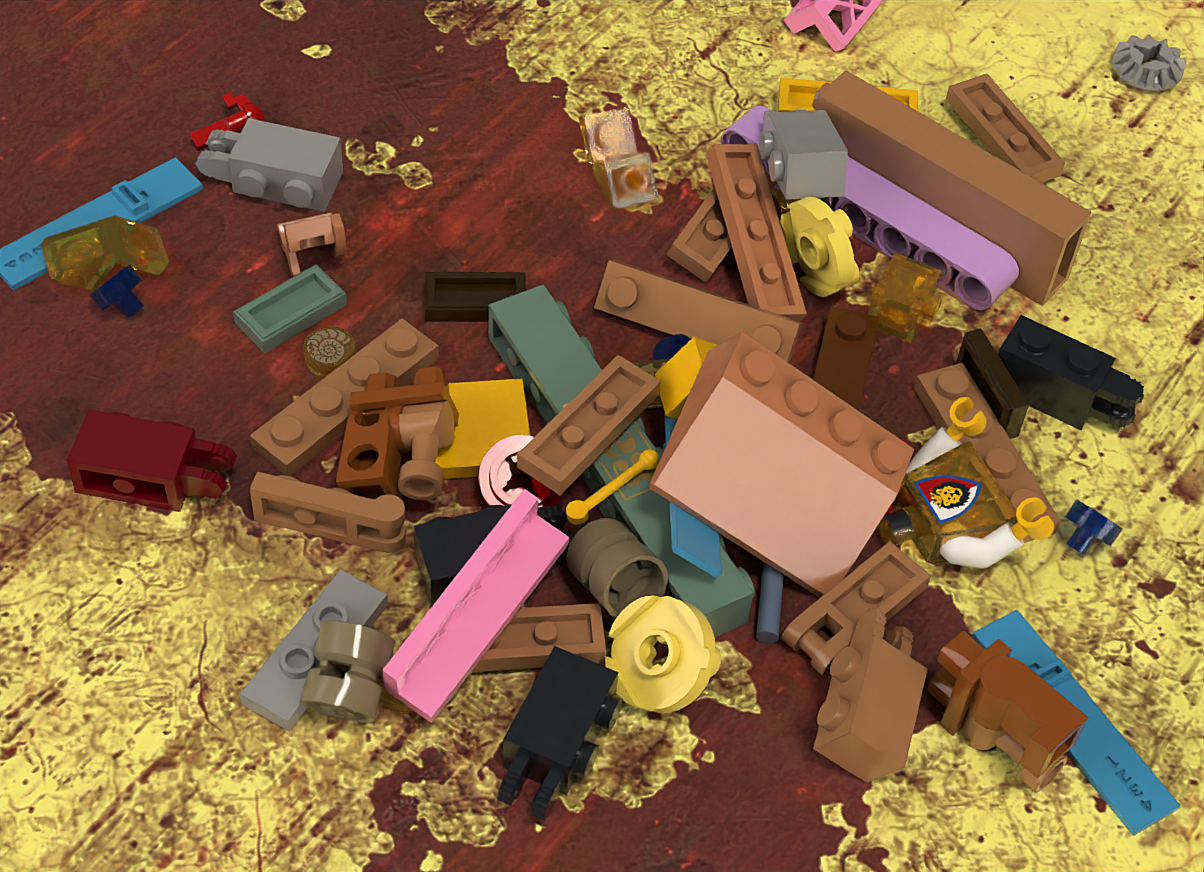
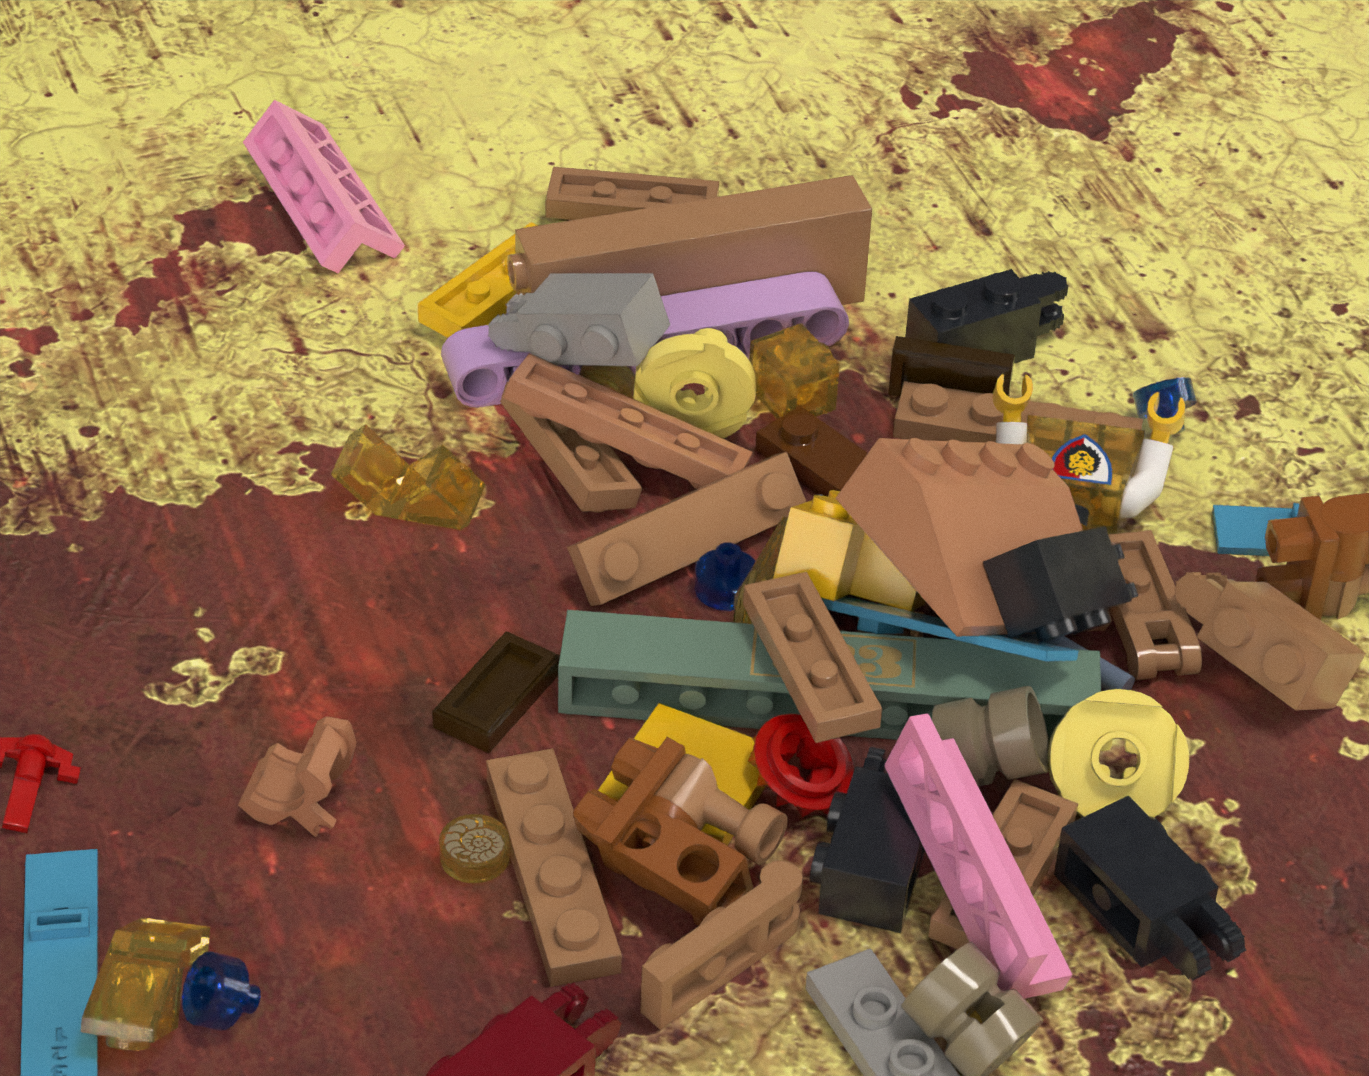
camera: 55 degrees left, 10 degrees down
light grey hinge [195,118,343,212] -> none
sand green tile [233,264,347,354] -> none
yellow hinge [566,449,660,525] -> none
light grey gear [1112,34,1186,91] -> none
none -> black hinge [983,526,1138,643]

